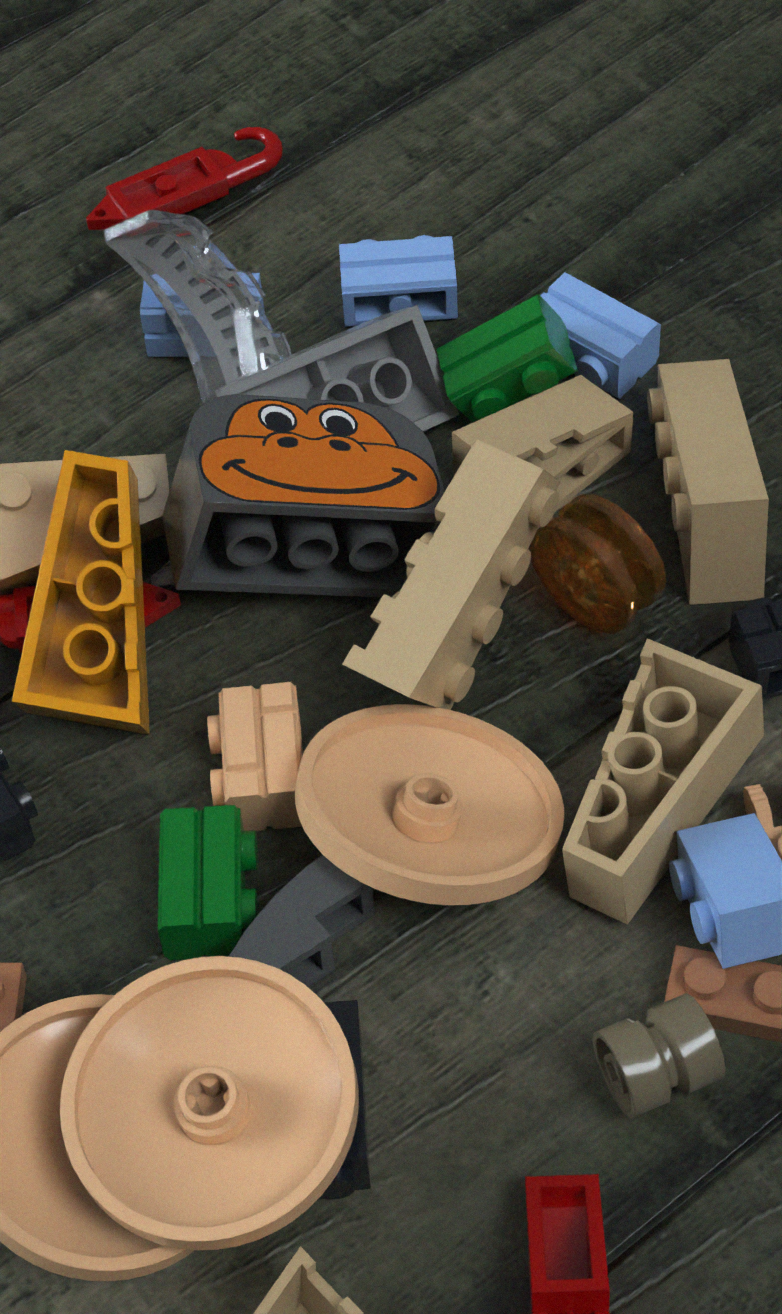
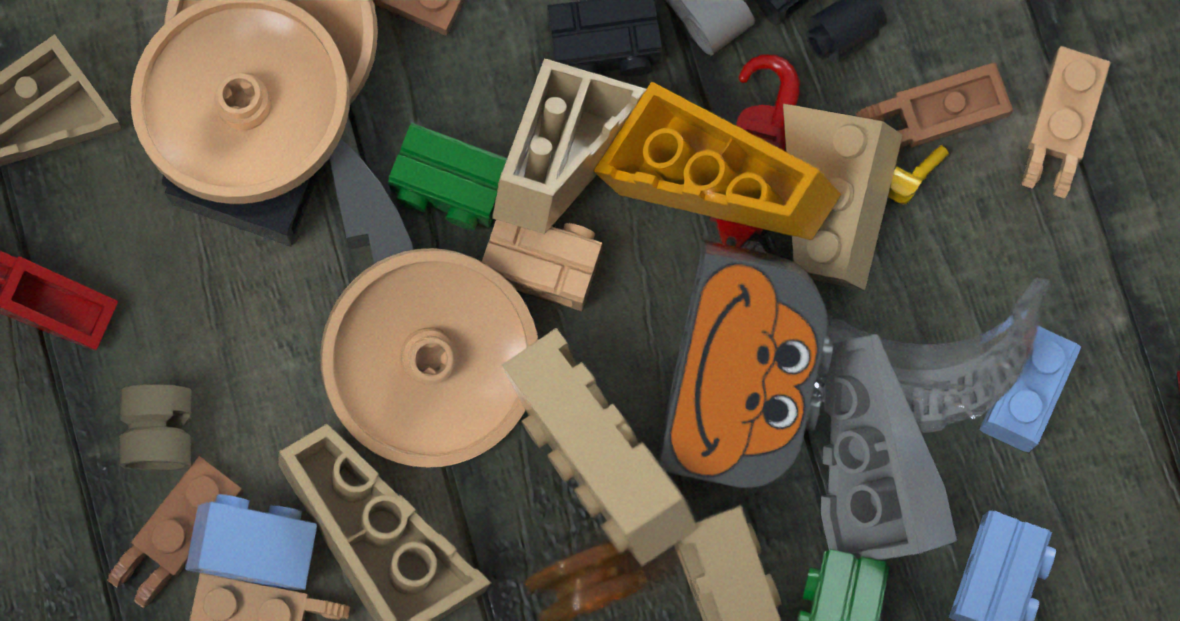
camera: 105 degrees right, 25 degrees up
none -> tan wedge [493,58,646,234]

